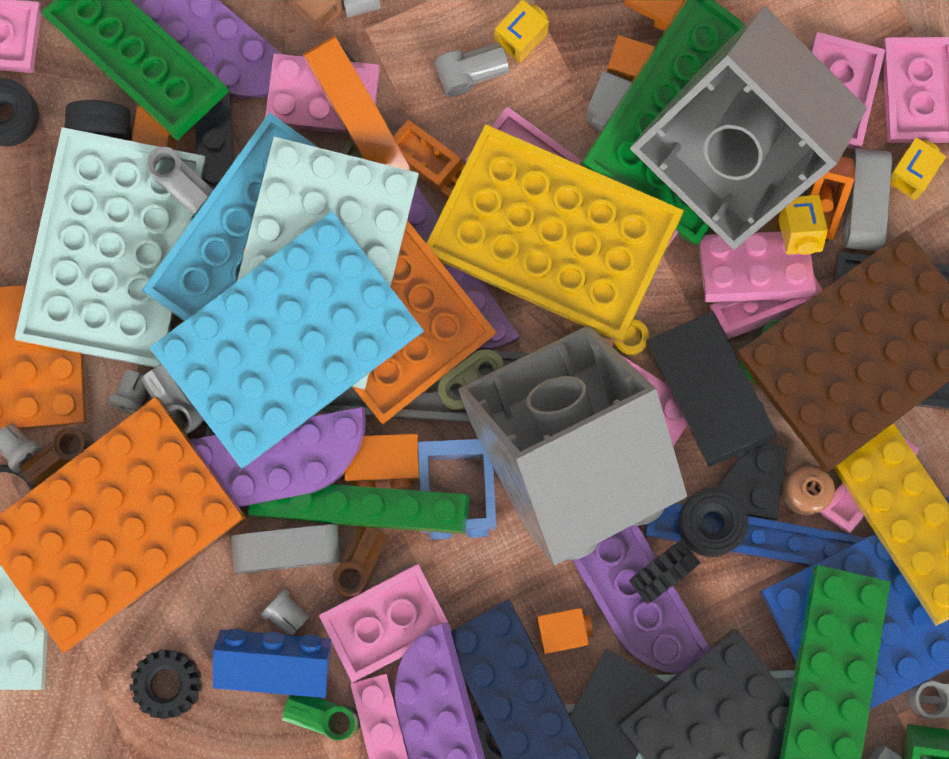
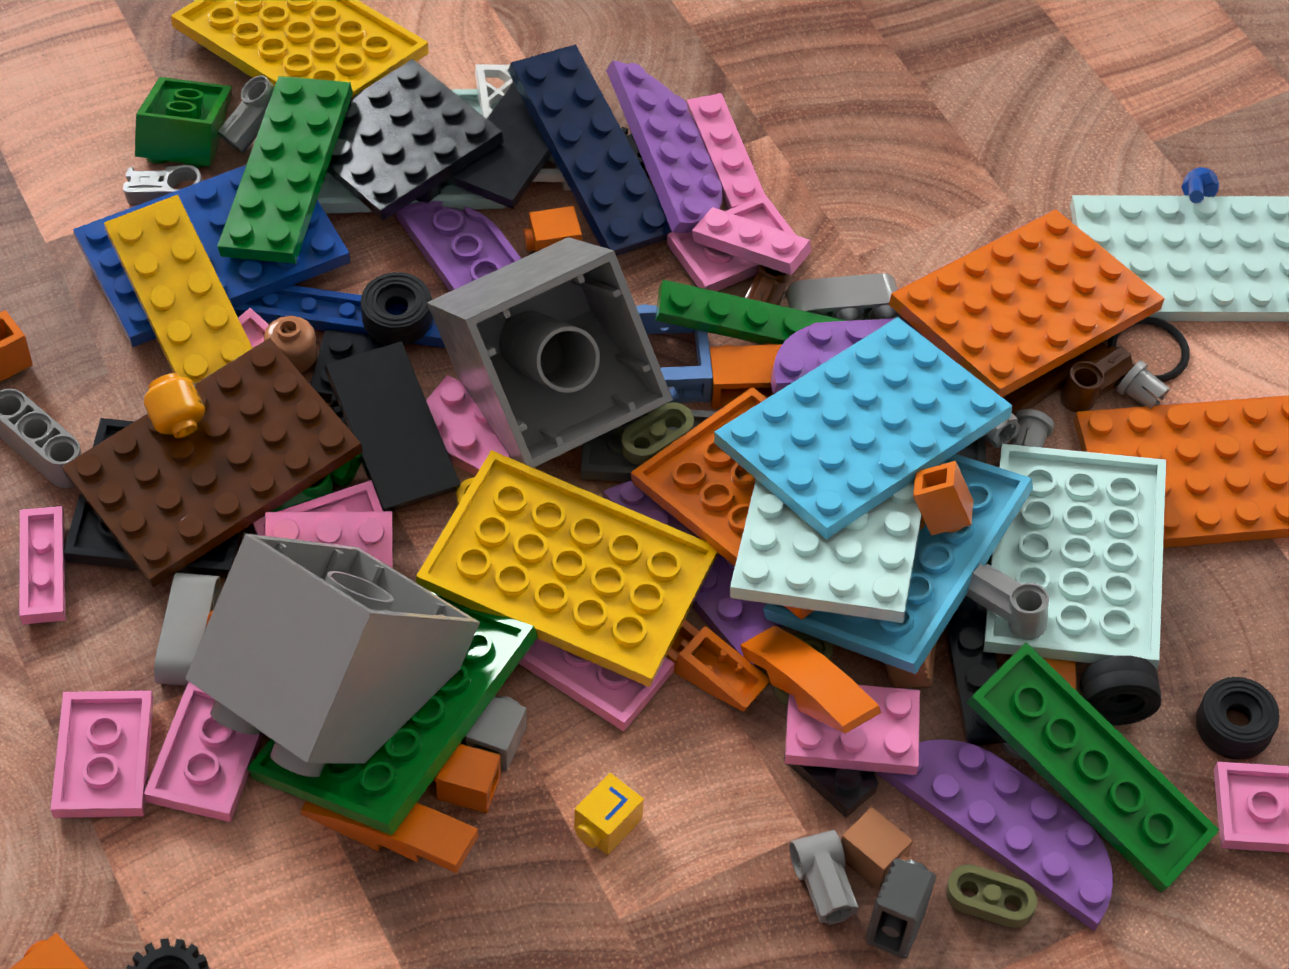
camera: 175 degrees right, 25 degrees down
black tyre [130,650,202,719] -> none
blue brick [213,629,332,698] -> none
light grey bush [260,588,310,635] -> none
green piece [282,695,360,741] -> none
light grey piece [434,42,509,97] -> none
black tyre [628,539,701,605] -> none
yellow brick [890,137,947,200] -> none
none -> light orange head [143,373,205,438]
none -> bright pink plate [692,207,811,275]
none -> orange brick [913,461,973,536]

